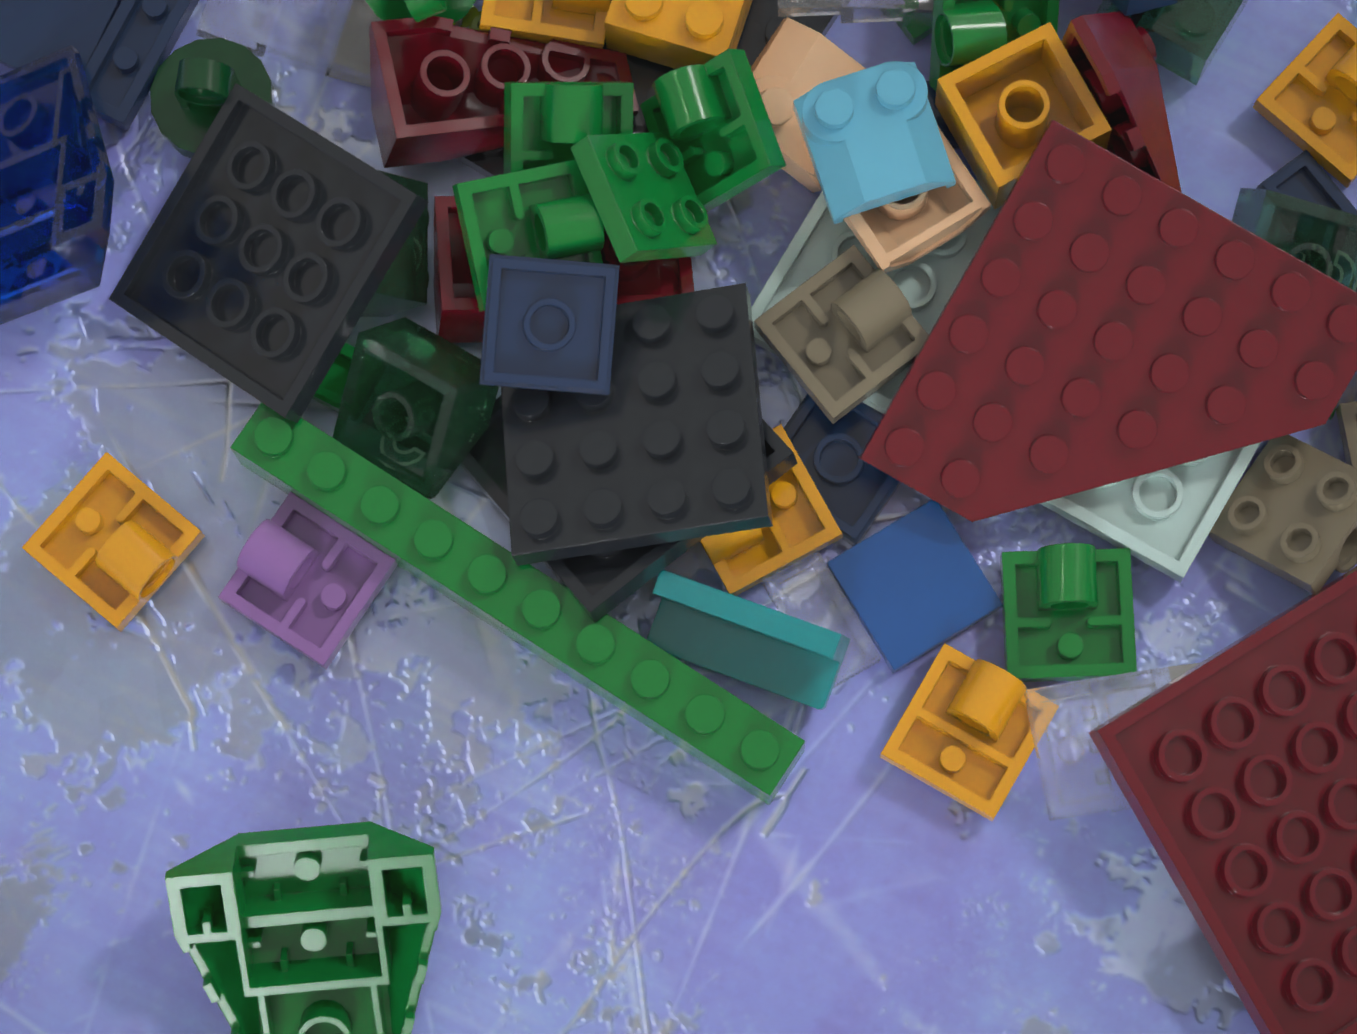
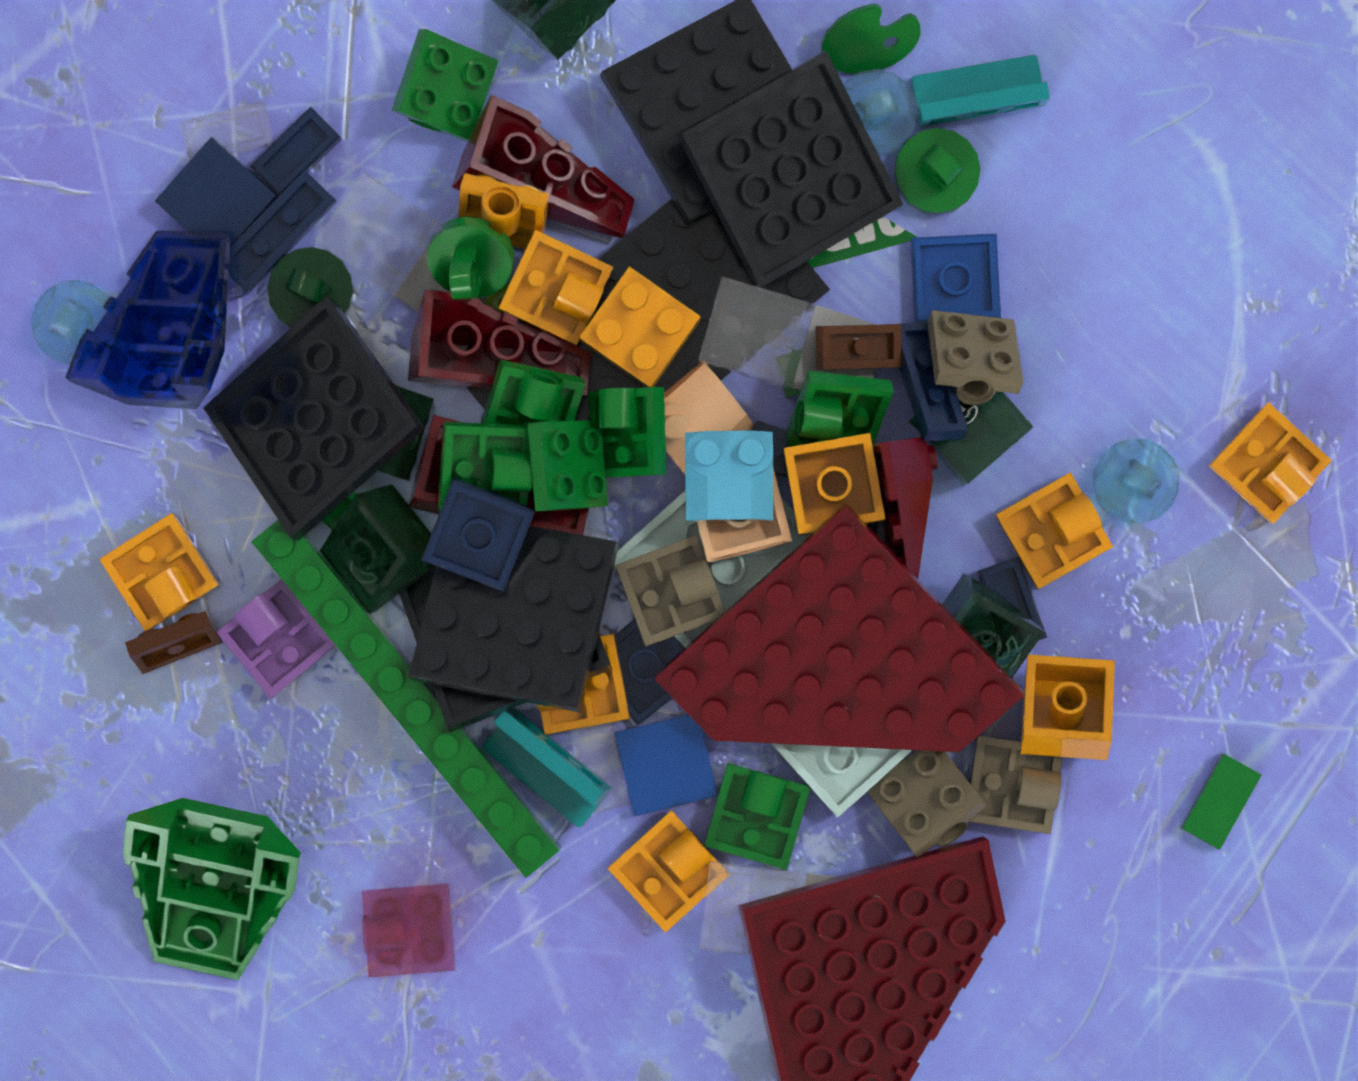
camera: 15 degrees right, 10 degrees up
none -> reddish brown plate [125,611,223,674]
none -> clear pink plate [362,883,456,977]

